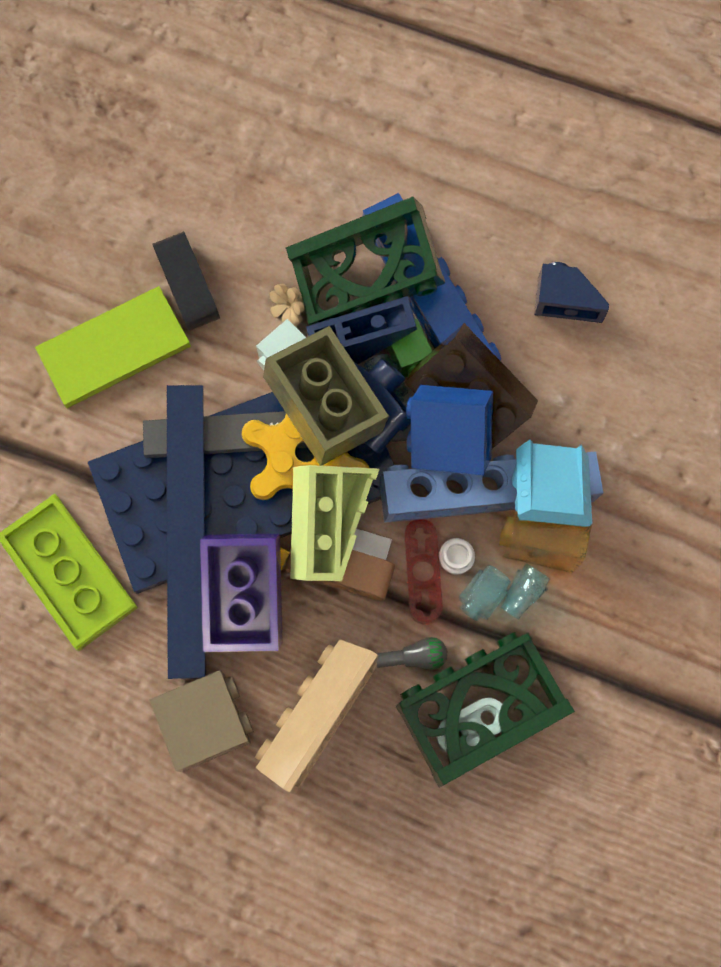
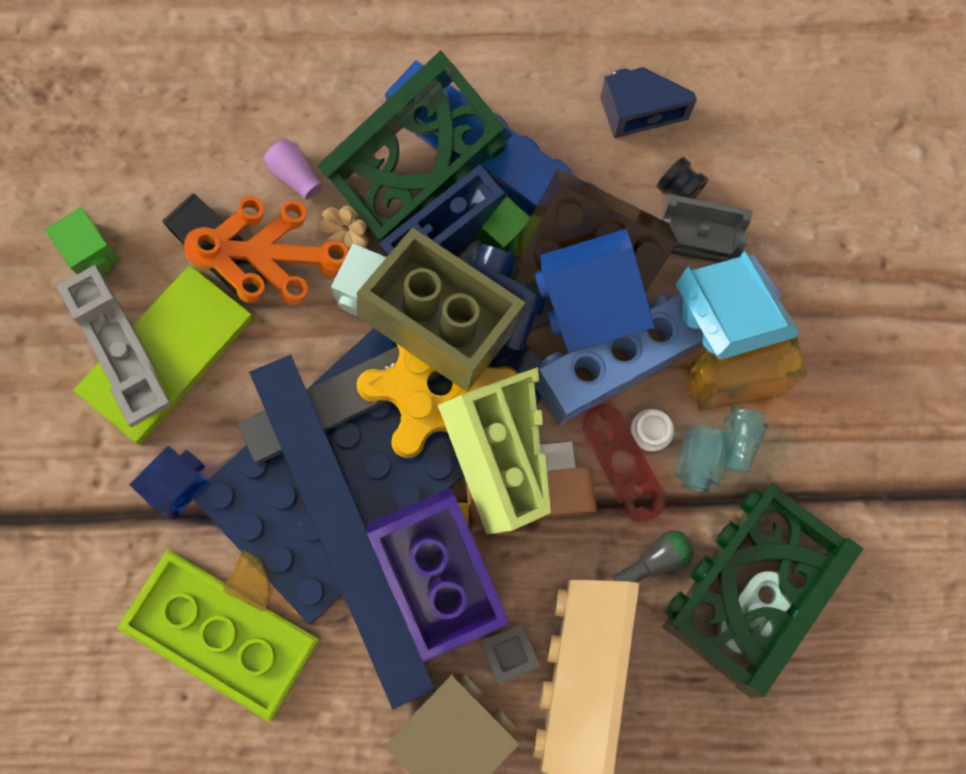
camera: 25 degrees left, 0 degrees up
none -> bright green brick [44,207,121,276]
none -> light grey slope [57,265,172,427]
none -> clear blue brick [129,445,208,520]
none -> orange plant [184,196,349,305]
none -> clear yellow tile [222,549,271,612]
none -> lavender cone [263,138,323,200]
none -> dark grey plate [481,623,540,685]
none -> black wheel [656,157,709,199]
none -> dark grey hinge [661,194,753,263]

